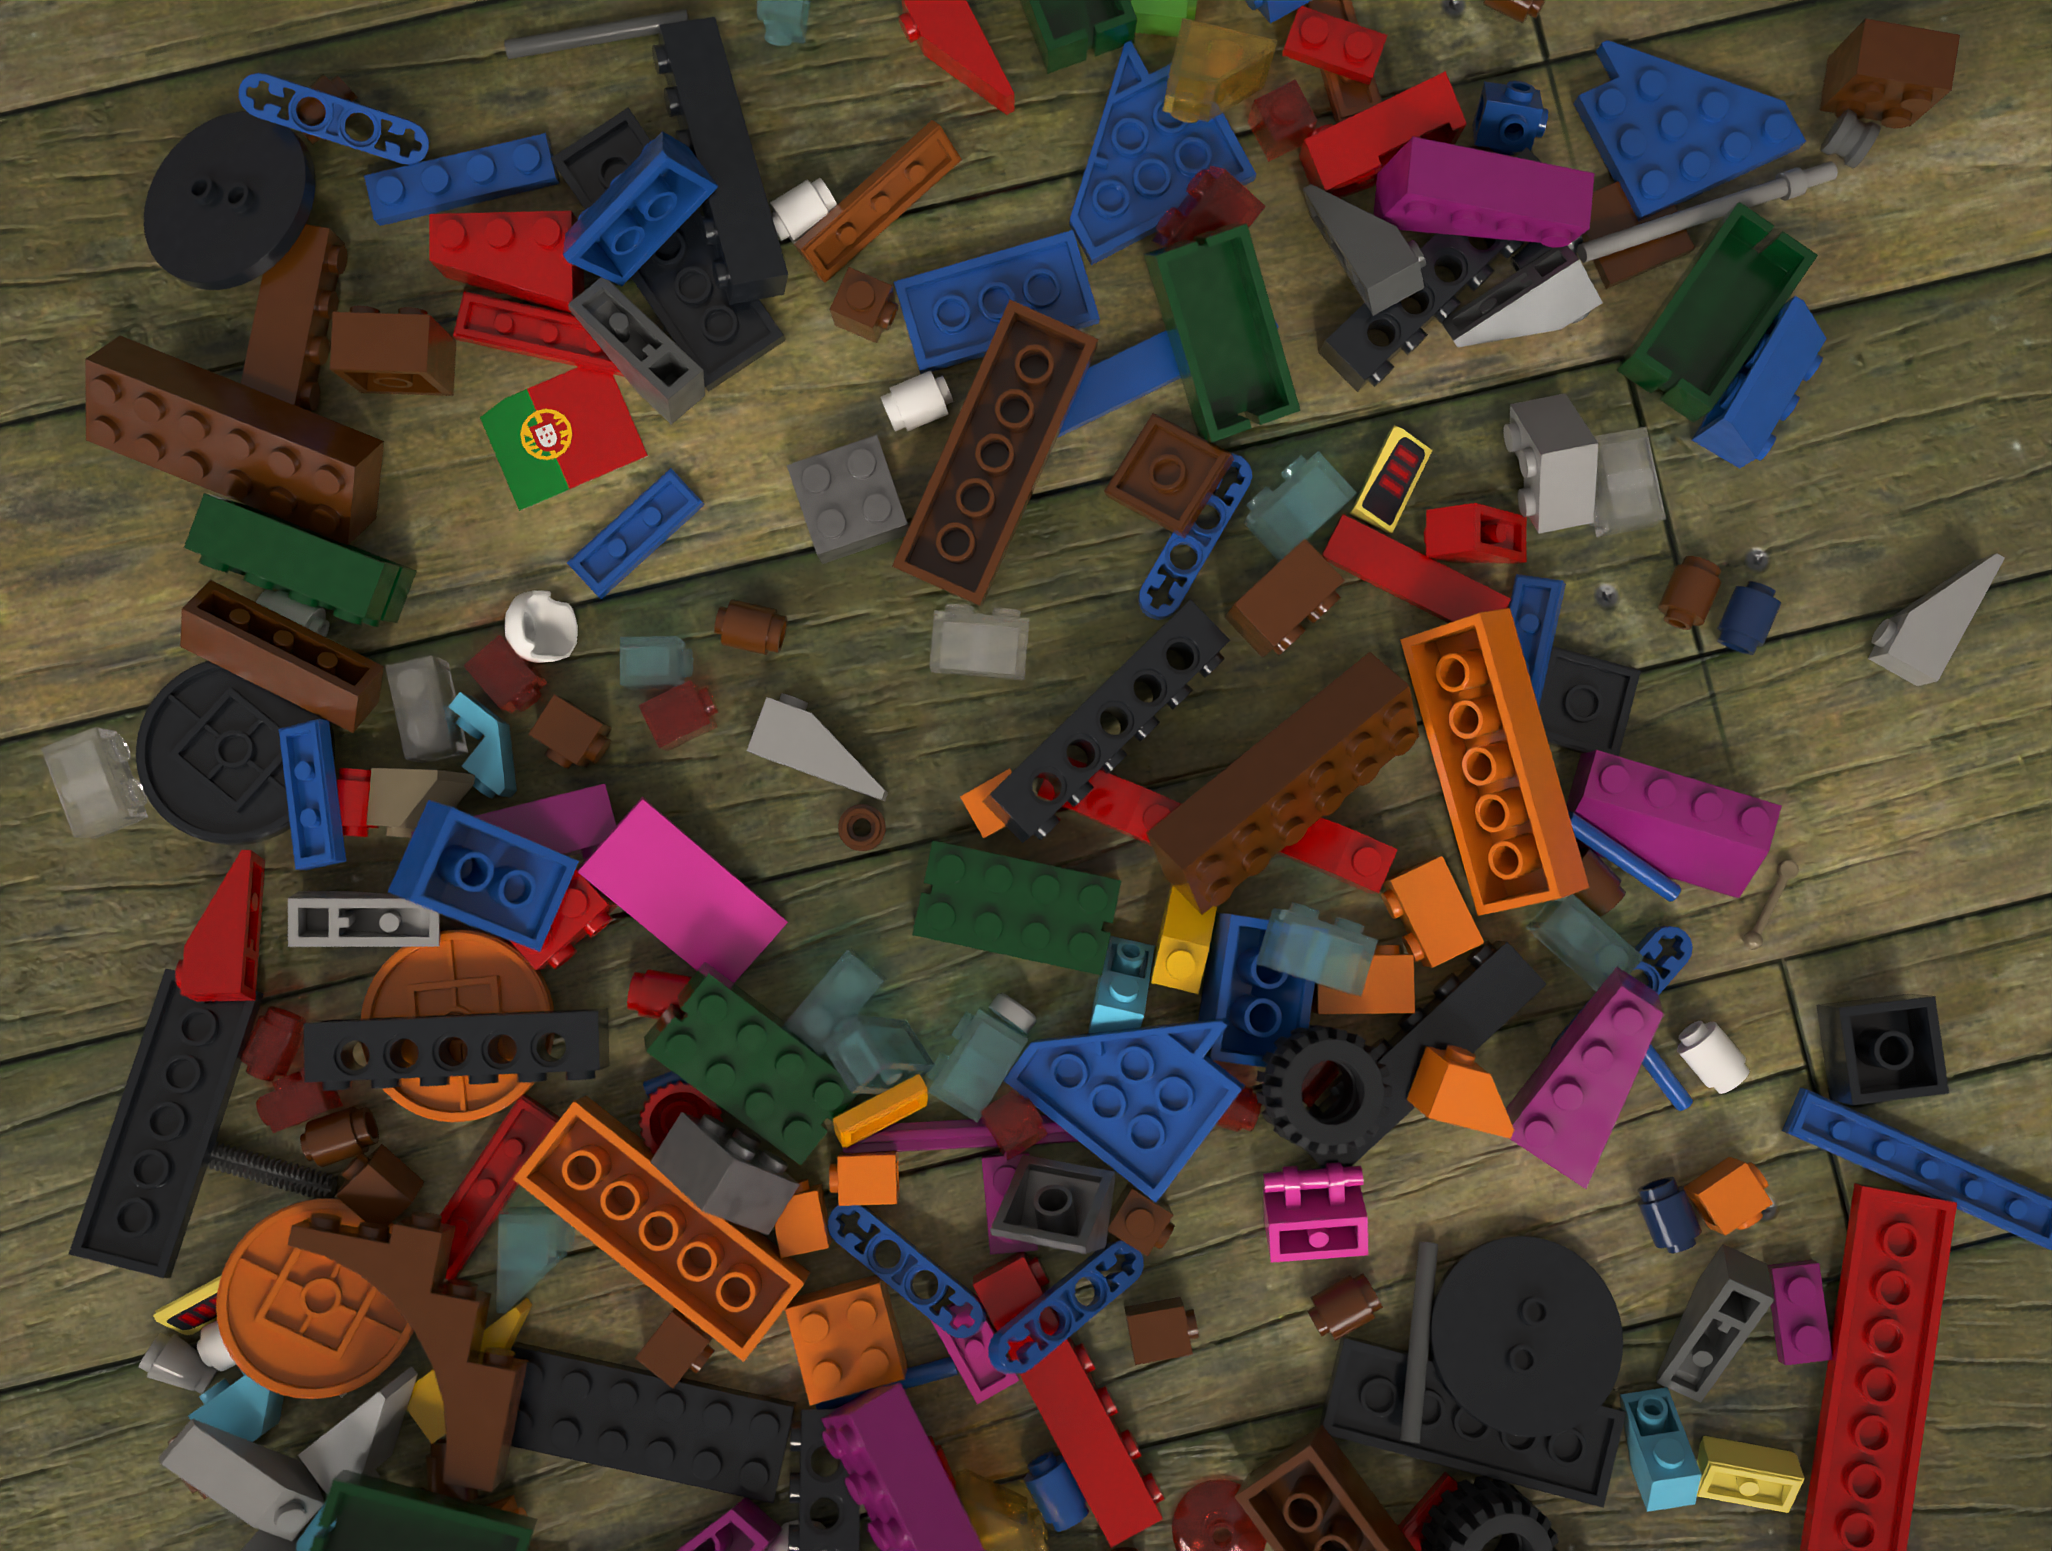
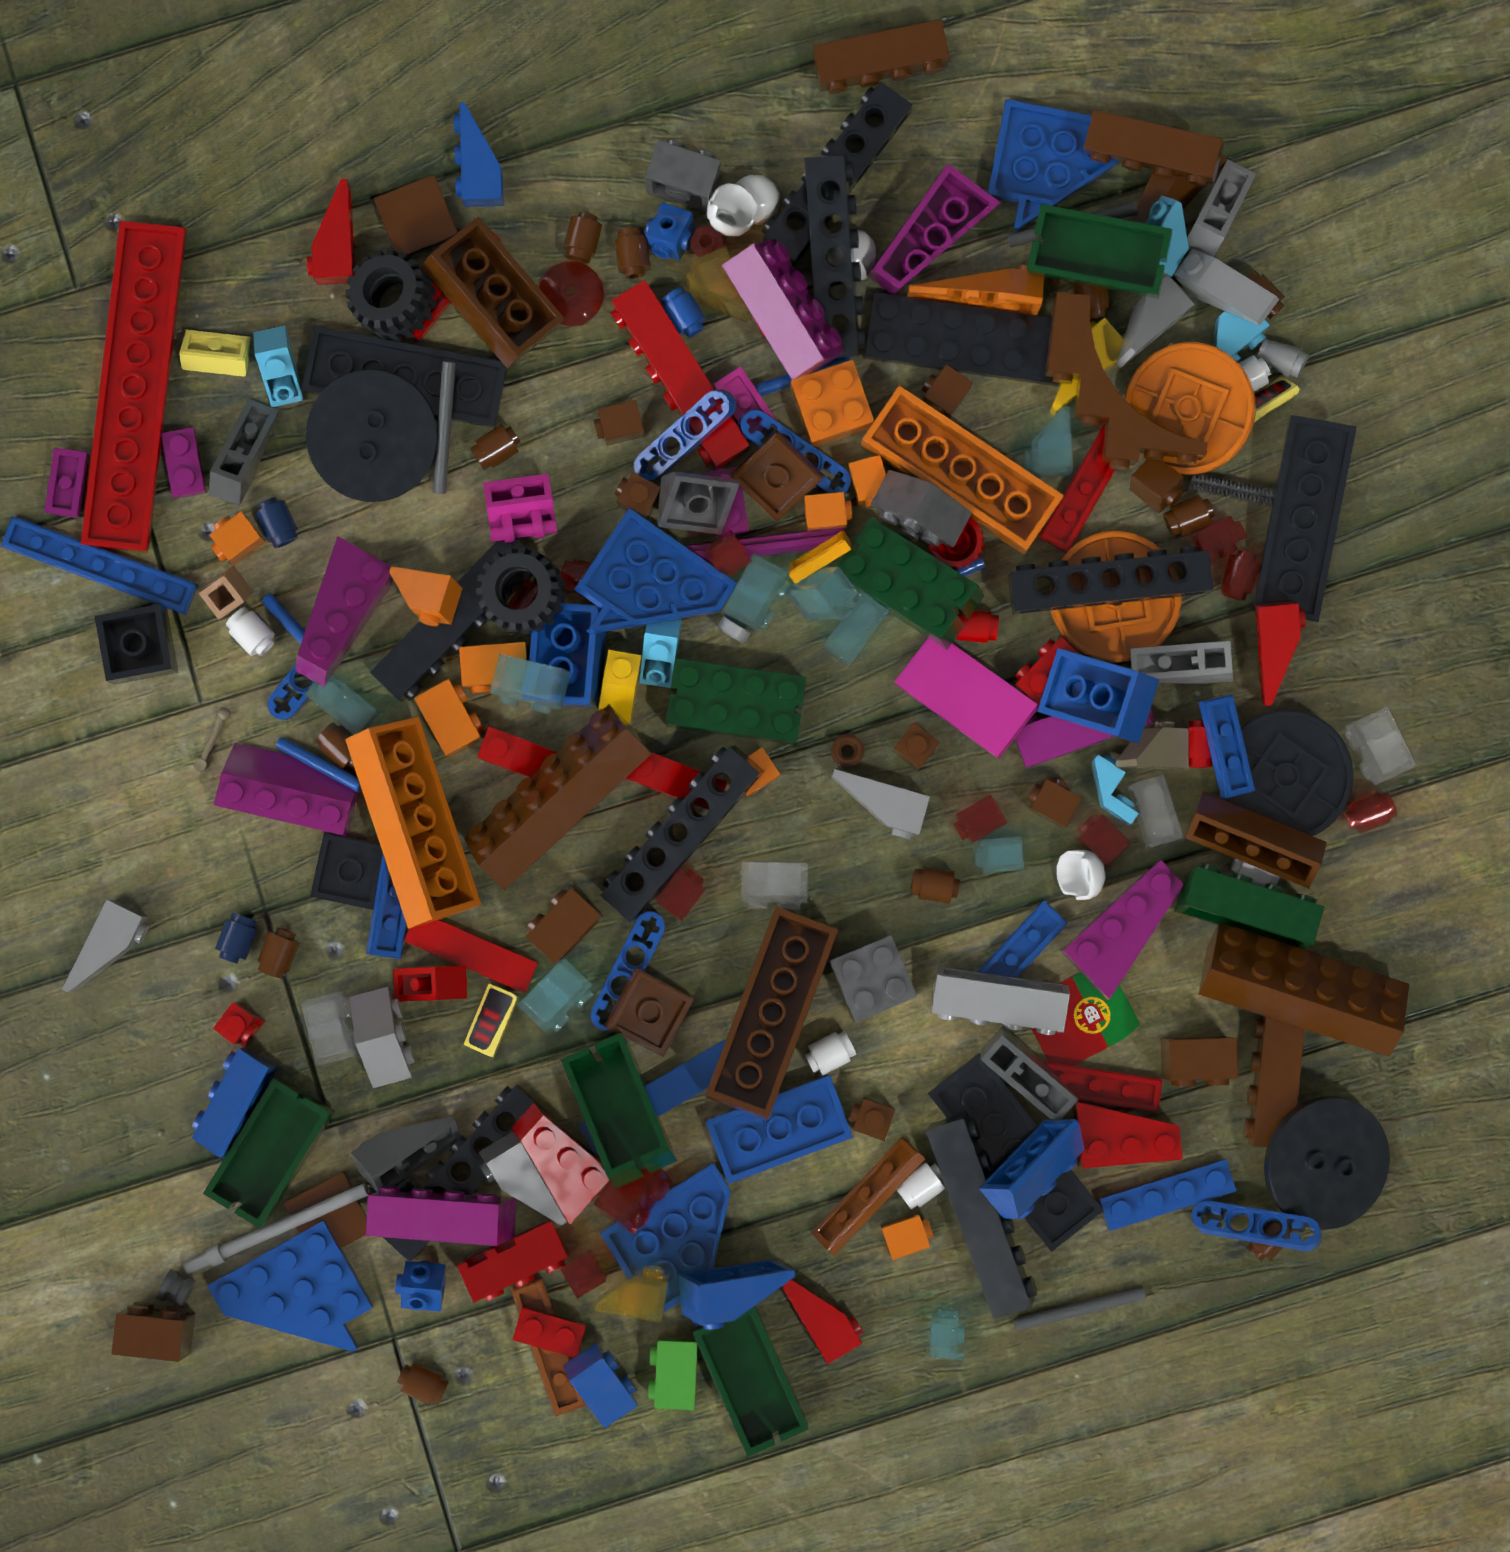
camera: 175 degrees right, 0 degrees up
none -> magenta plate [44,448,89,519]
none -> medium nougat brick [199,566,253,620]
none -> red brick [213,1001,265,1048]
none -> wedge [512,1103,609,1225]
none -> clear red brick [655,869,706,921]
none -> blue slope [678,1259,795,1329]
none -> reddish brown tile [730,430,824,522]
none -> orange brick [881,1213,934,1260]
none -> reddish brown brick [892,723,940,771]
none -> orange wedge [907,265,1044,316]
none -> light grey brick [931,966,1070,1035]
none -> magenta wedge [1061,860,1184,1000]
none -> clear red brick [1344,792,1397,834]

